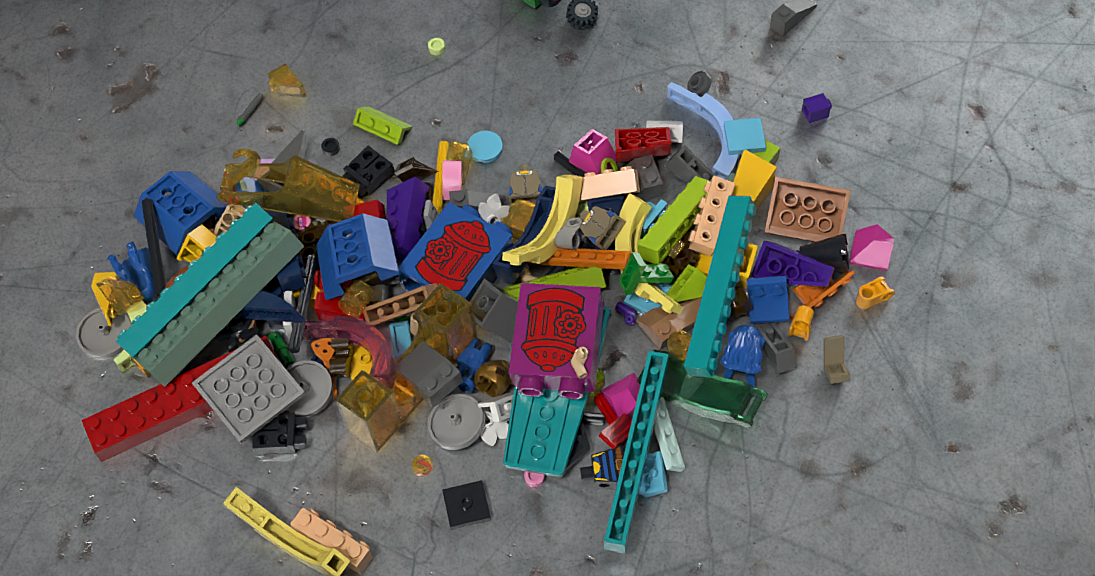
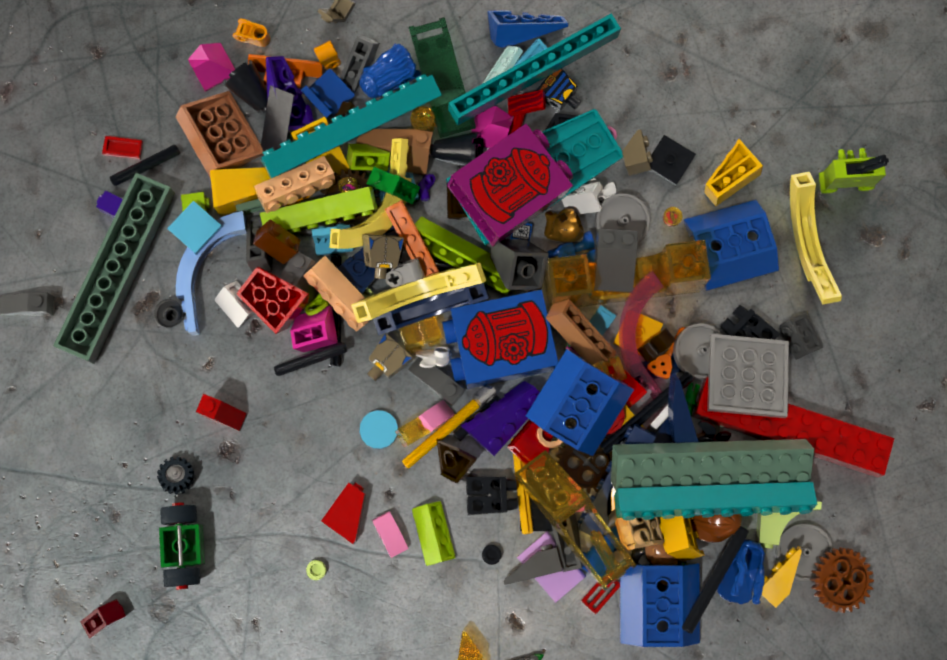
camera: 140 degrees left, 20 degrees up
clear yellow slope [96,276,144,315] -> none
light nougat brick [290,508,373,575] -> none
tan arm [571,347,588,379] -> none
none -> sand green brick [53,173,175,364]
none -> red tile [102,136,143,160]
none -> black axle [109,145,180,186]
none -> red slope [196,394,247,431]
none -> reddish brown brick [253,219,301,264]
none -> black sticker [261,85,294,152]
none -> black axle [274,342,347,376]
none -> red slope [321,482,366,544]
none -> bright pink slope [372,511,409,558]
none -> black cone [430,132,484,167]
none -> blue wedge [488,10,569,48]
none -> dark tan slope [622,129,653,176]
none -> blue slope [683,200,779,291]
none -> yellow wedge [704,139,763,206]
none -> dark grey bracket [779,313,823,360]
none -> dark orange gear [810,547,874,613]

